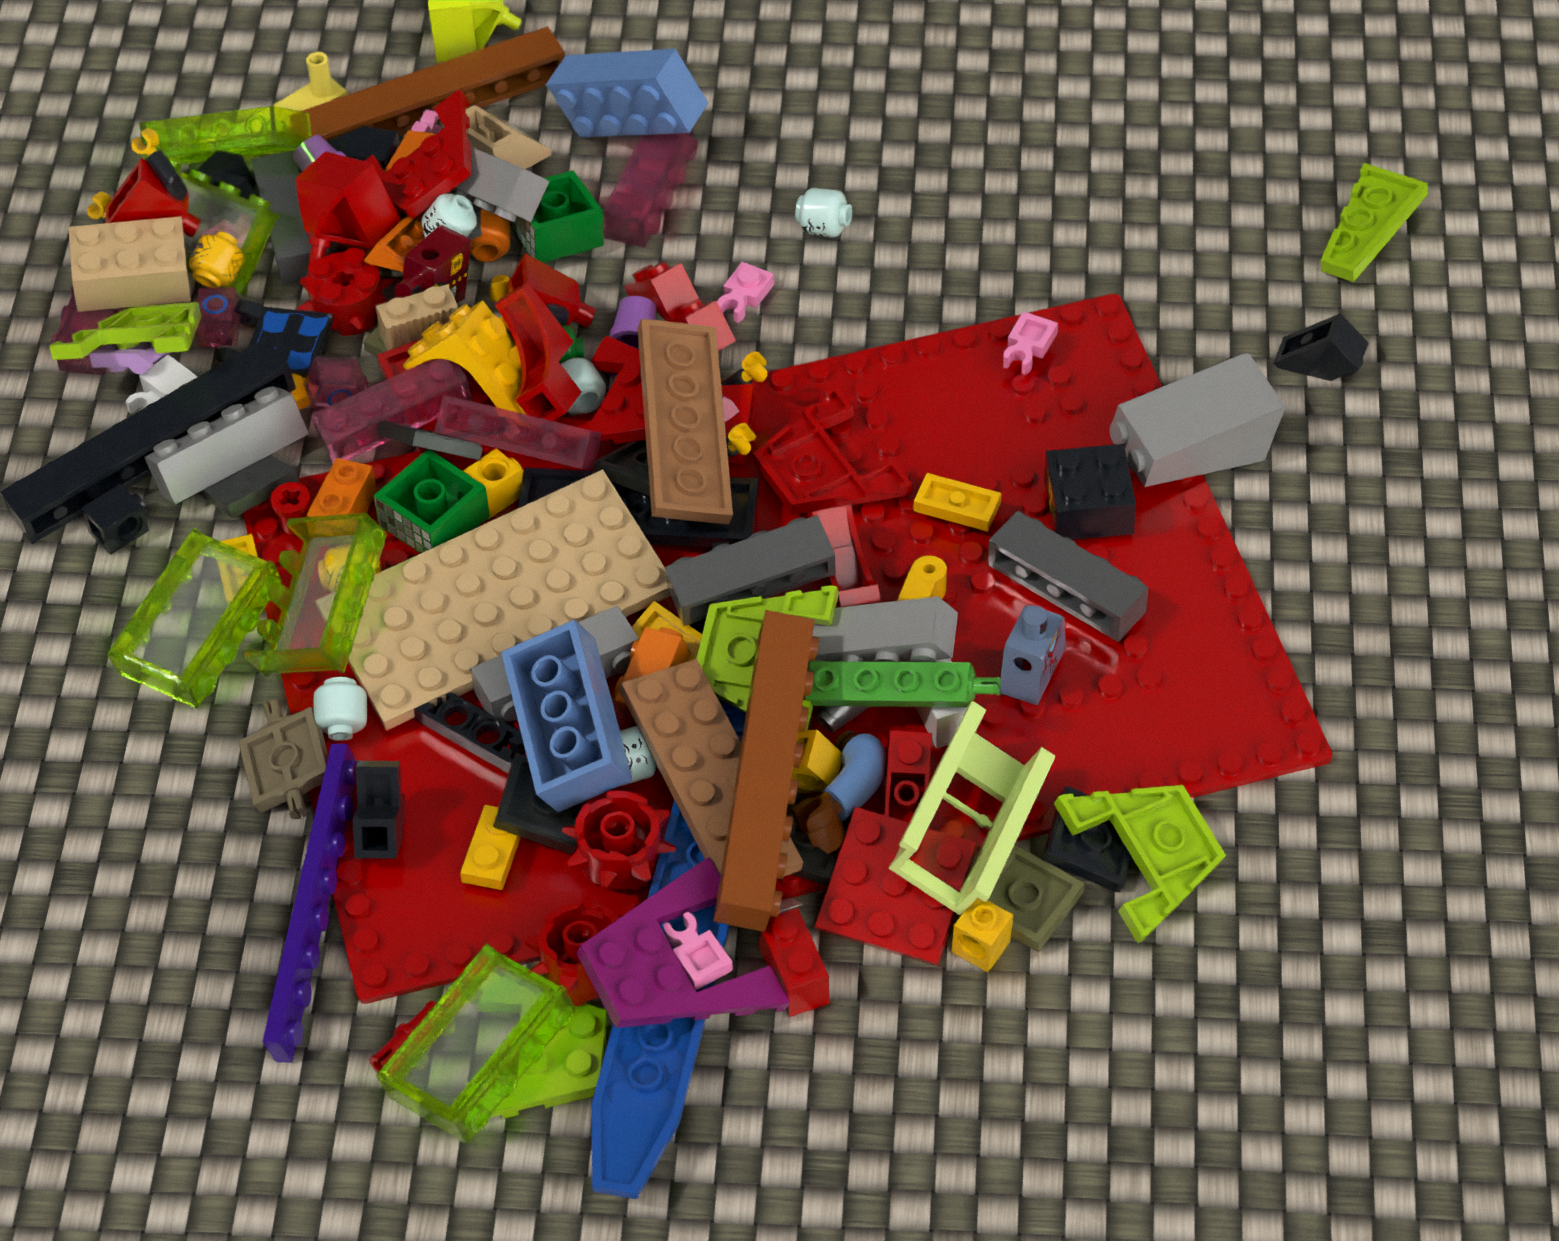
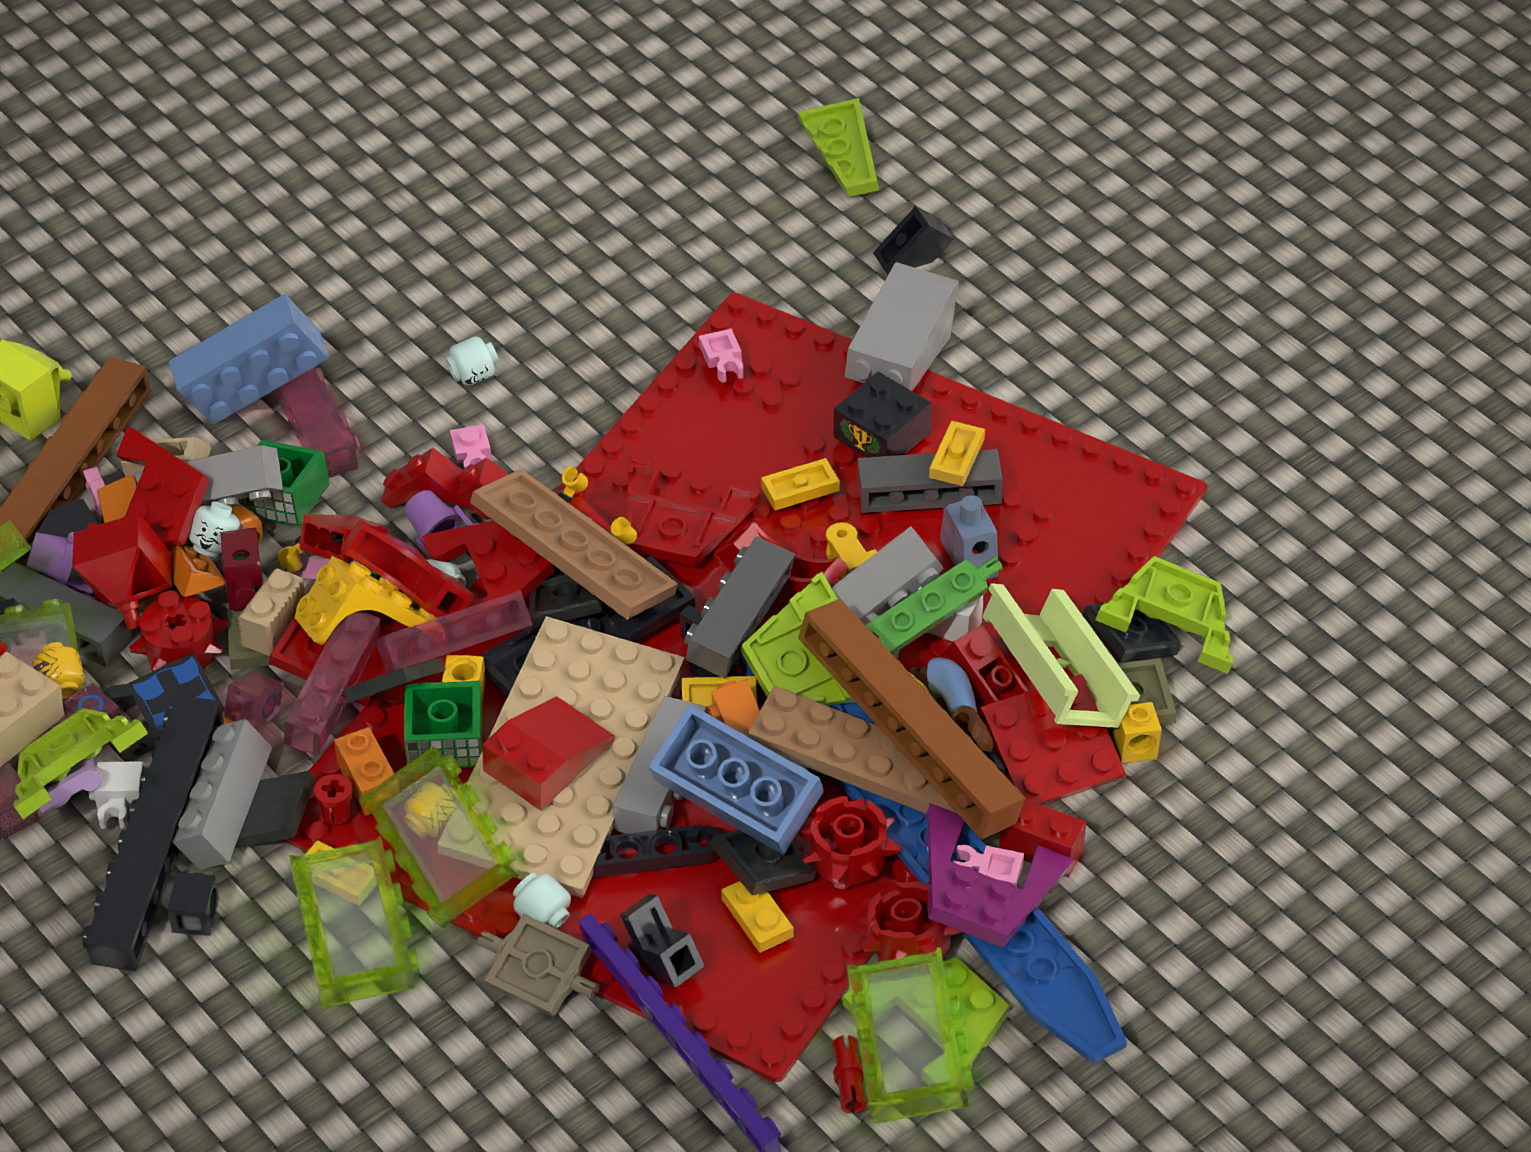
camera: 45 degrees left, 5 degrees down
none -> red slope [482,696,614,811]
none -> yellow plate [929,421,985,486]

